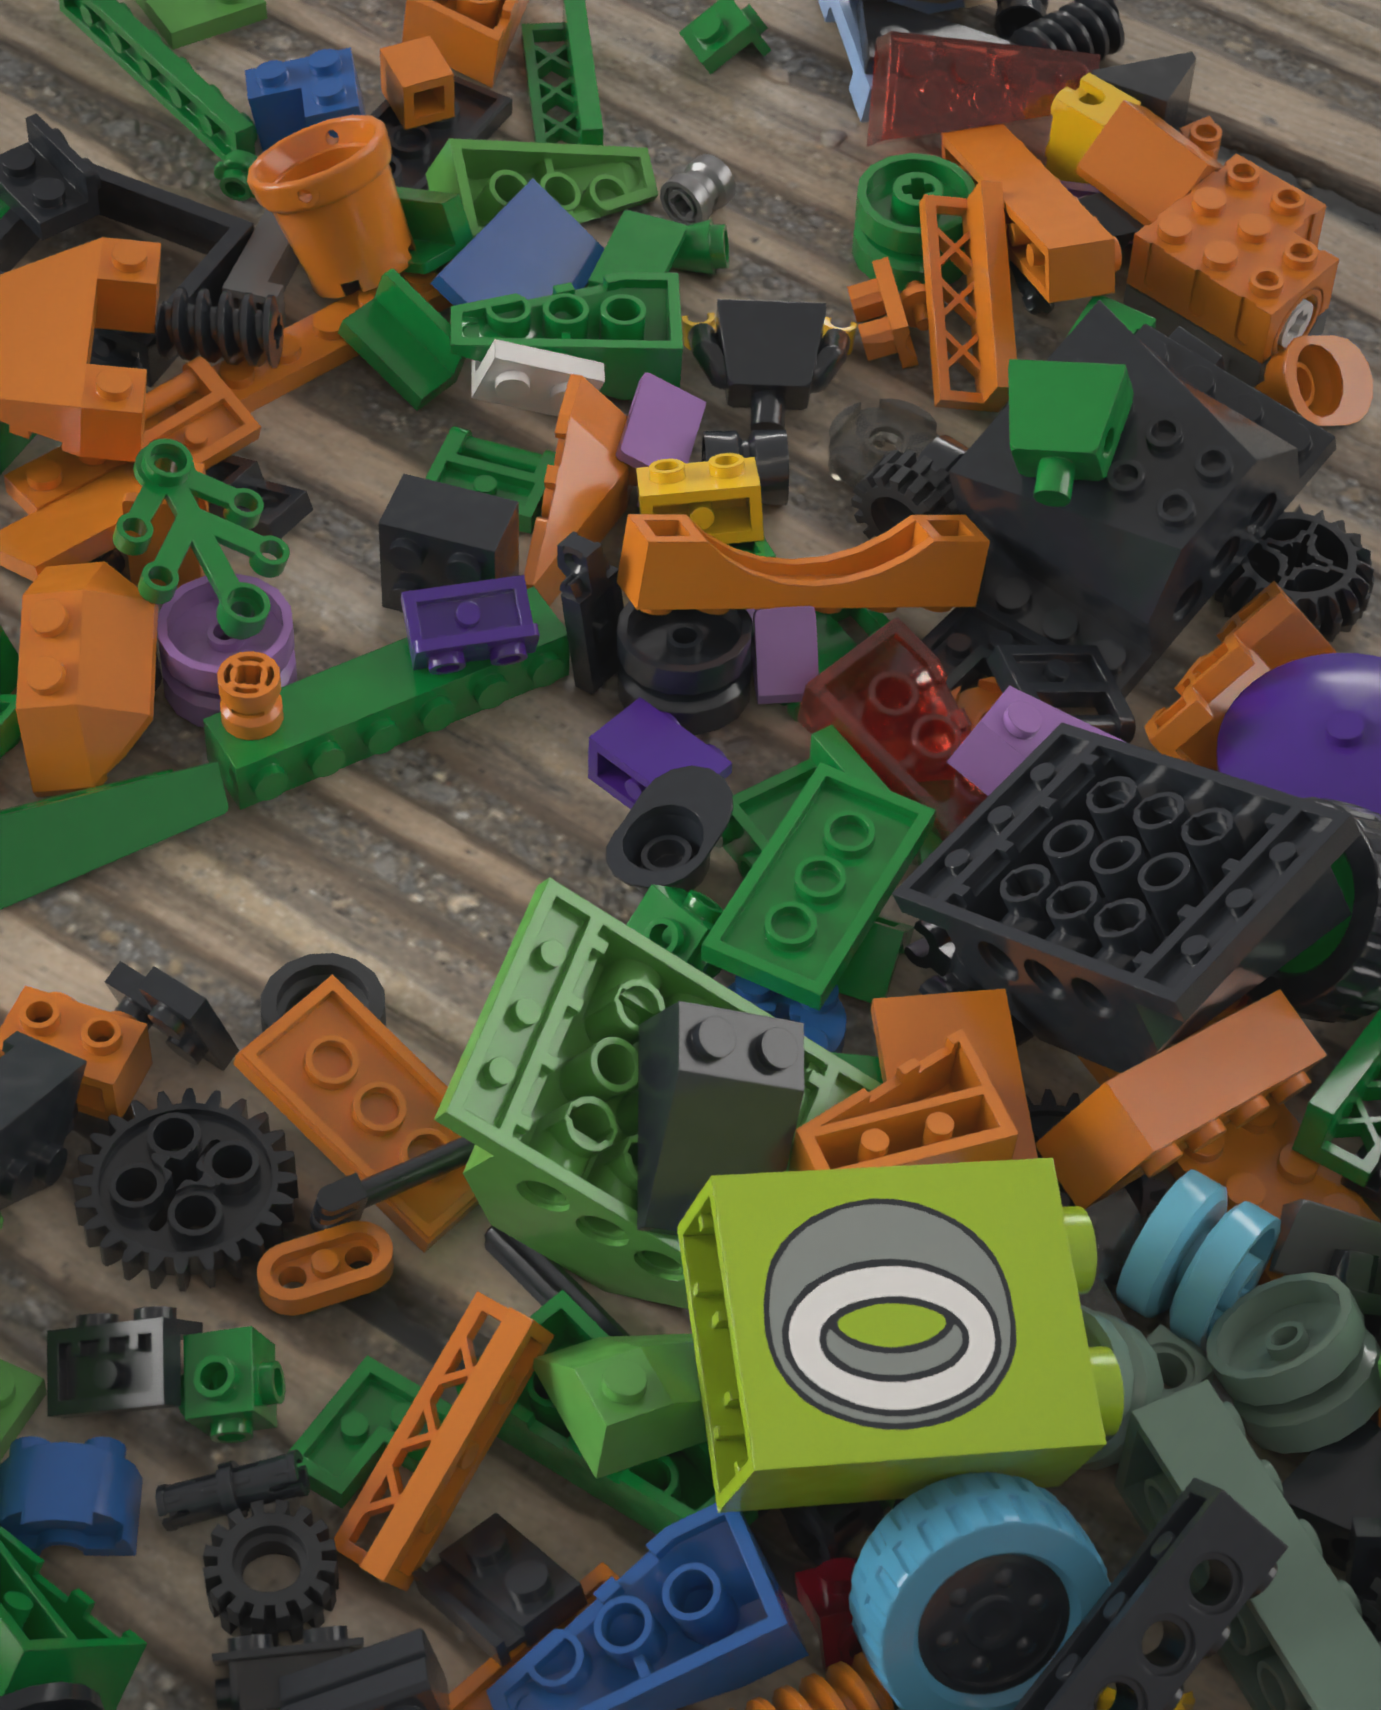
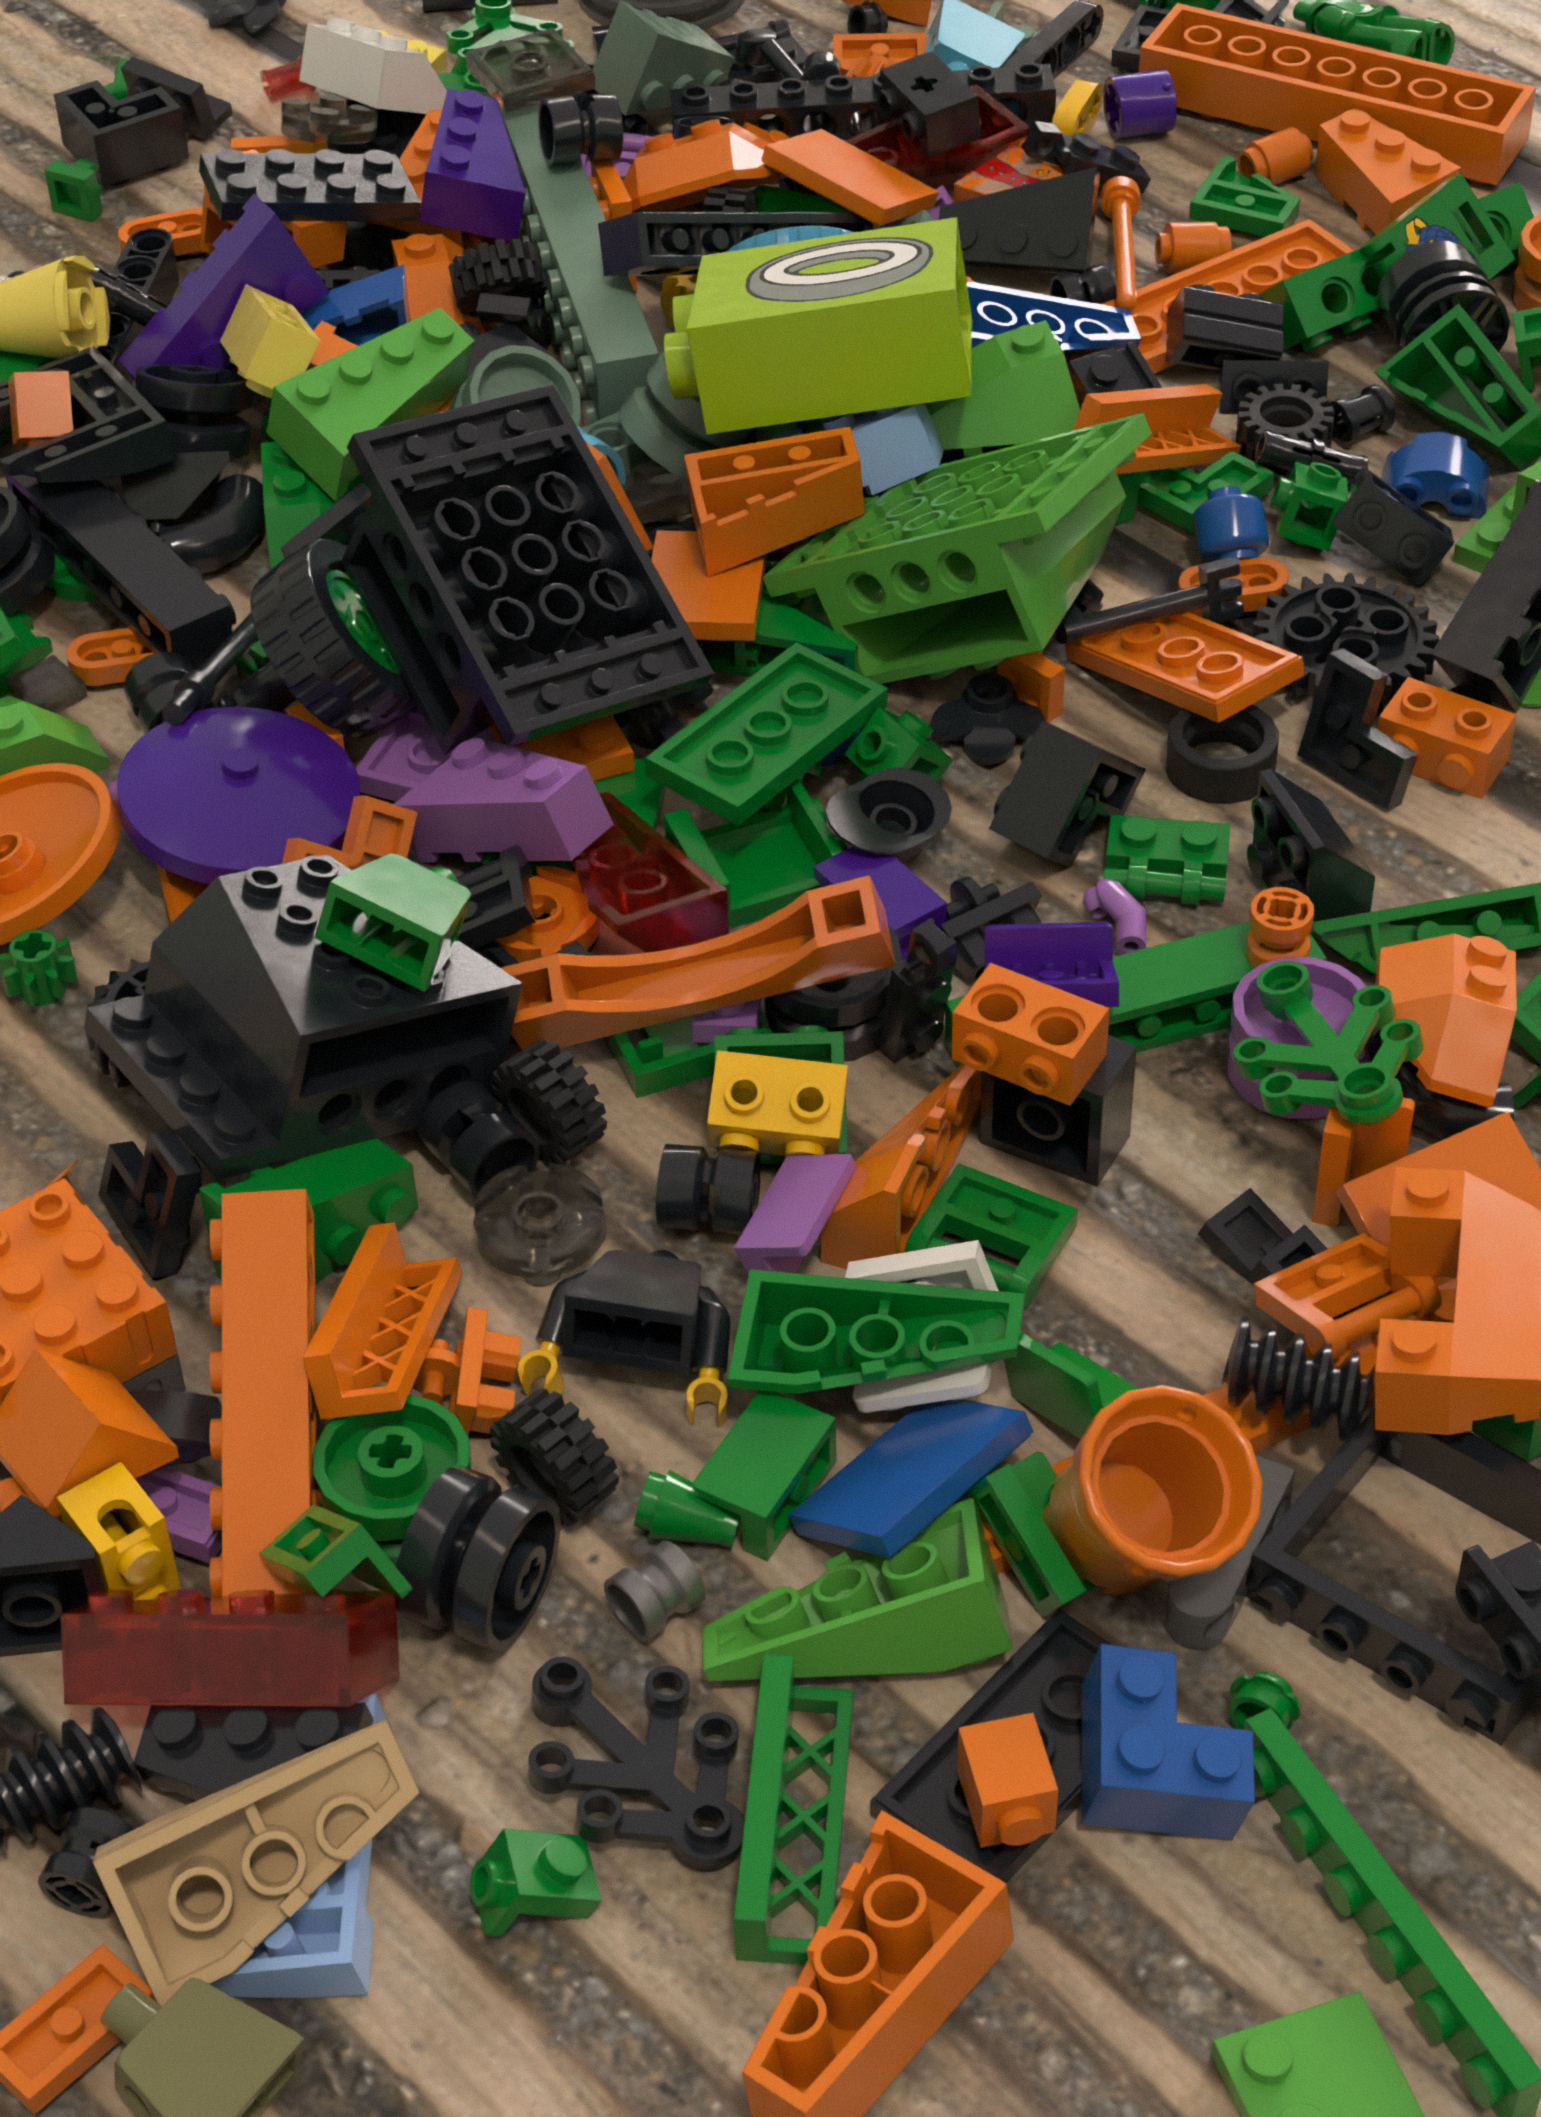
camera: 165 degrees left, 5 degrees down
black slope [637,1001,804,1236] -> none
none -> green panel [259,1504,413,1599]
none -> black wheel [394,1466,561,1653]
none -> black tyre [490,1389,619,1527]
none -> black plant [528,1657,745,1871]
none -> black hips [939,876,1042,984]
none -> orange brick [952,963,1110,1106]
none -> black brick [989,720,1146,867]
none -> medium lavender arm [1083,879,1146,955]
none -> green plate [1103,815,1231,906]
none -> blue head [1193,486,1269,563]
none -> black slope [1247,769,1375,922]
none -> black bush [1329,384,1395,447]

